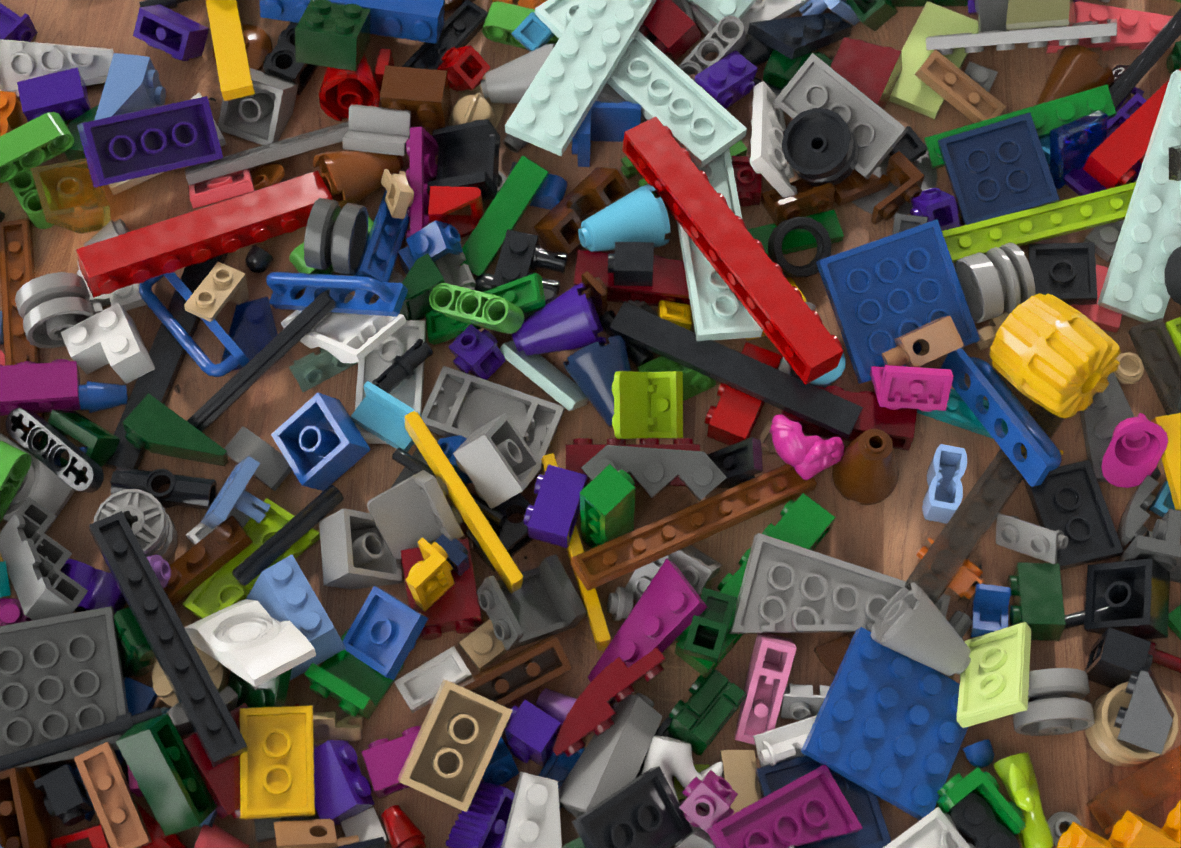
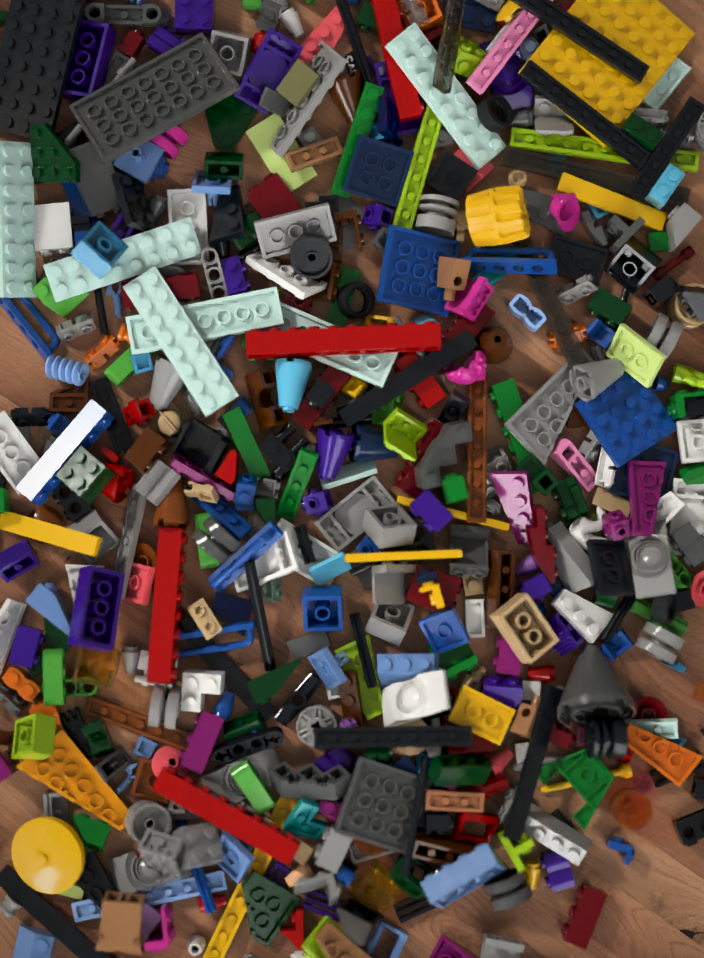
camera: 65 degrees left, 20 degrees up
black hinge [245,246,274,273] -> none
bright green beam [429,283,524,334] -> none

